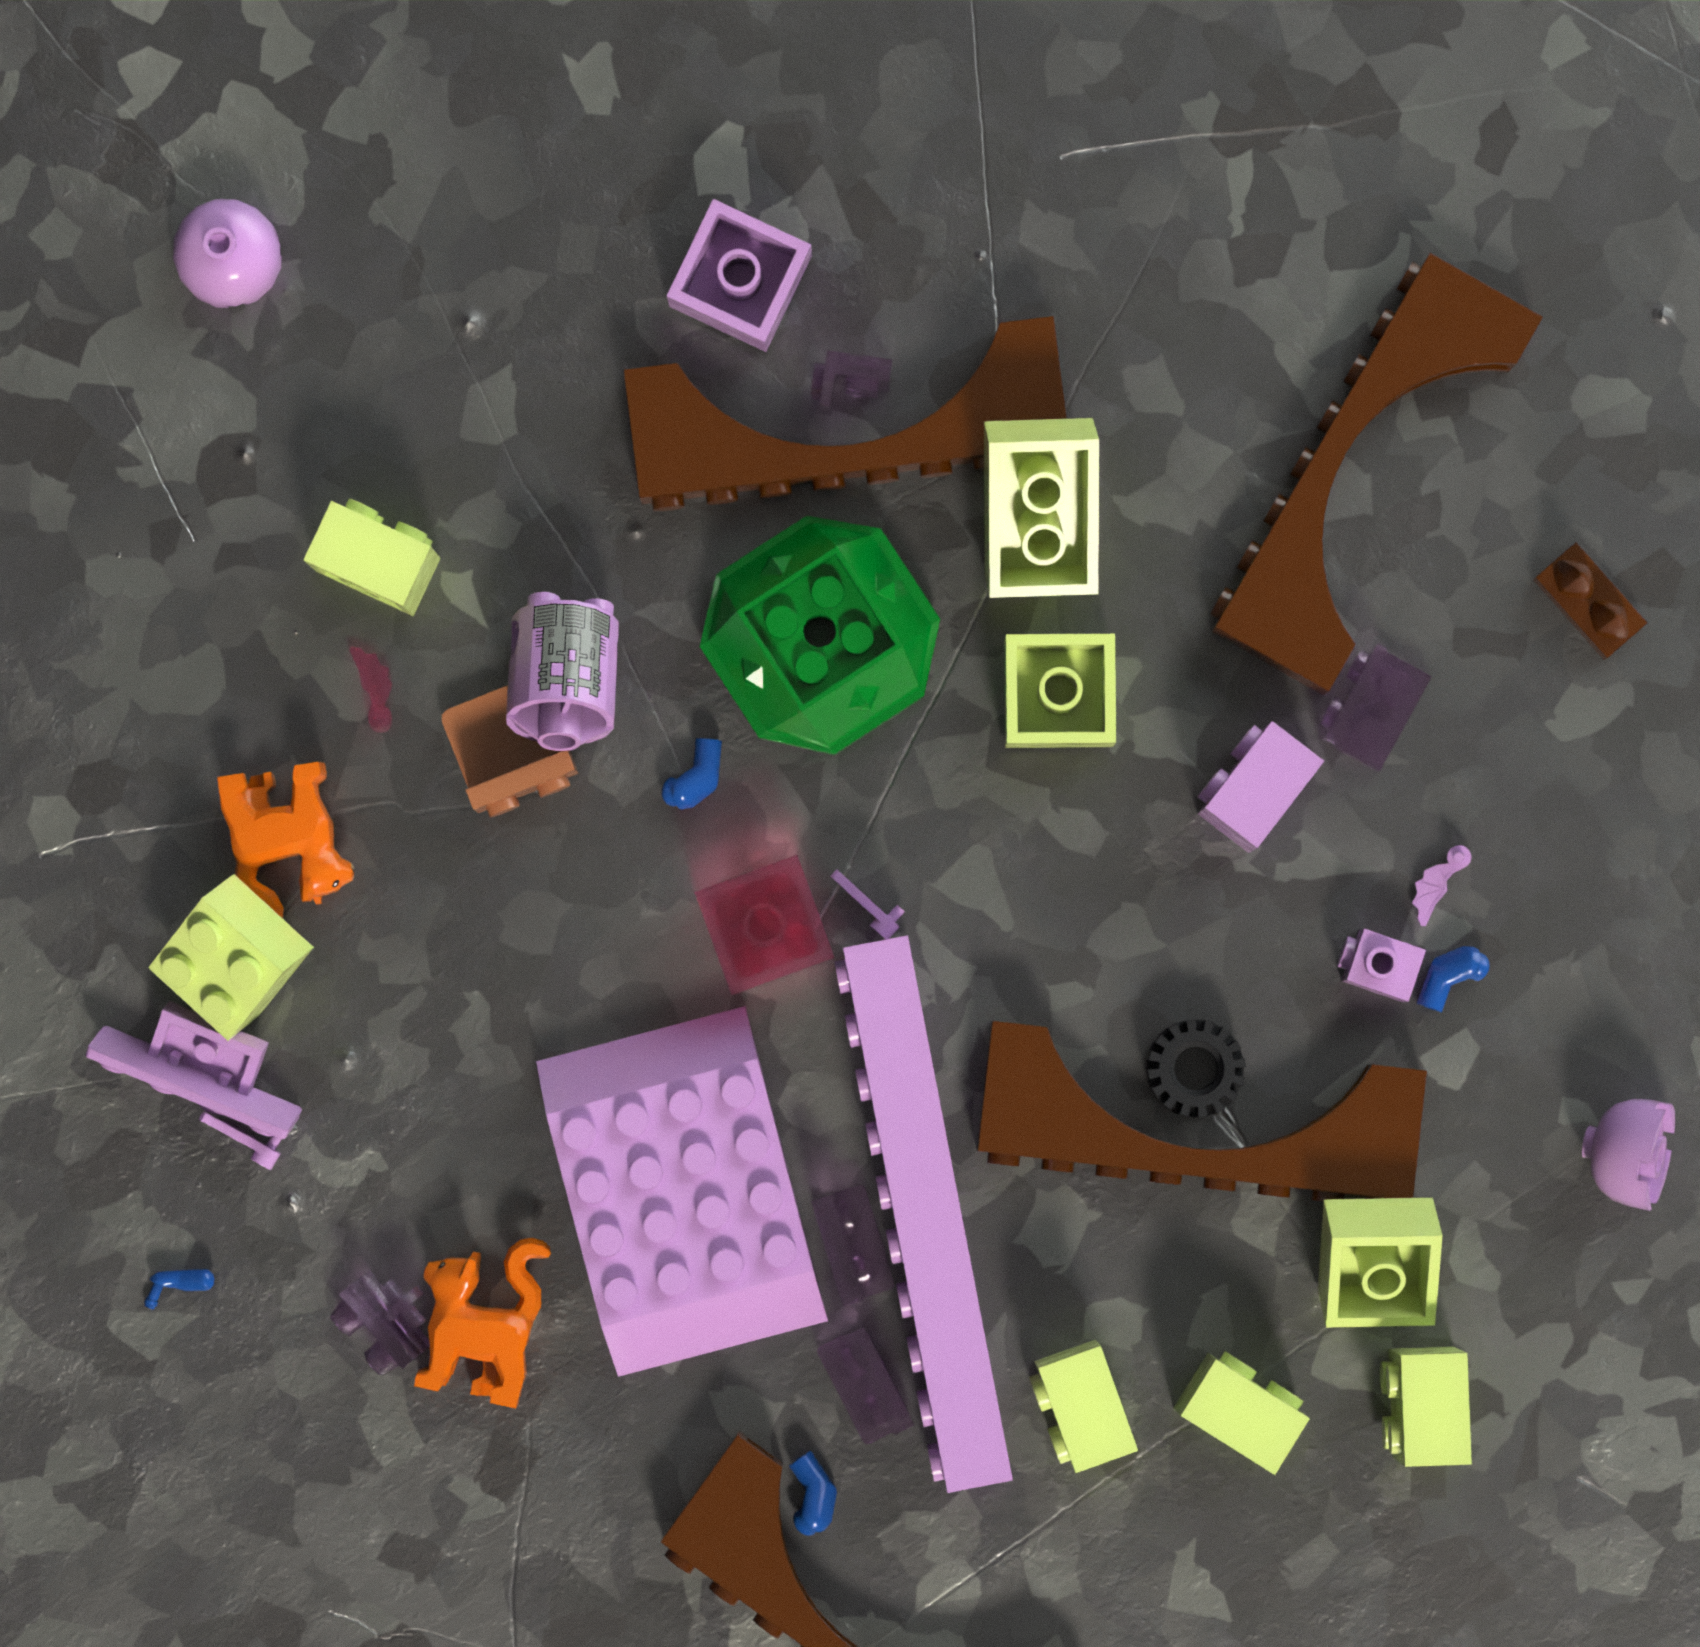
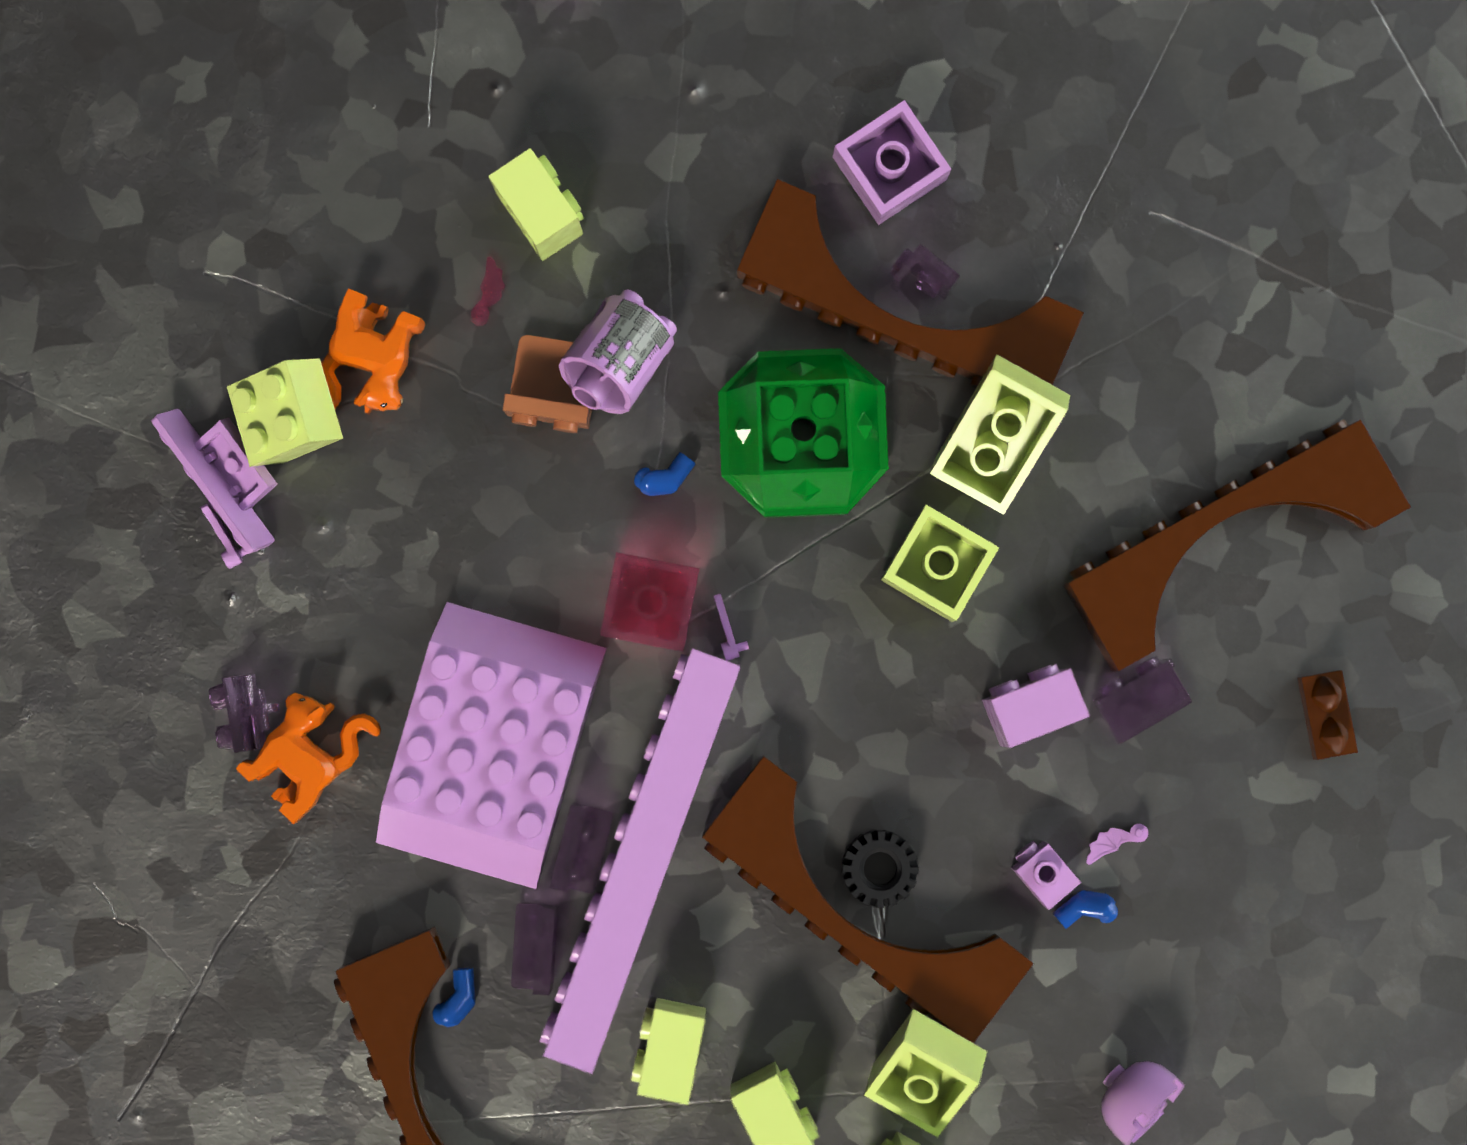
camera: 25 degrees right, 0 degrees up
blue piece [144,1269,215,1309] -> none

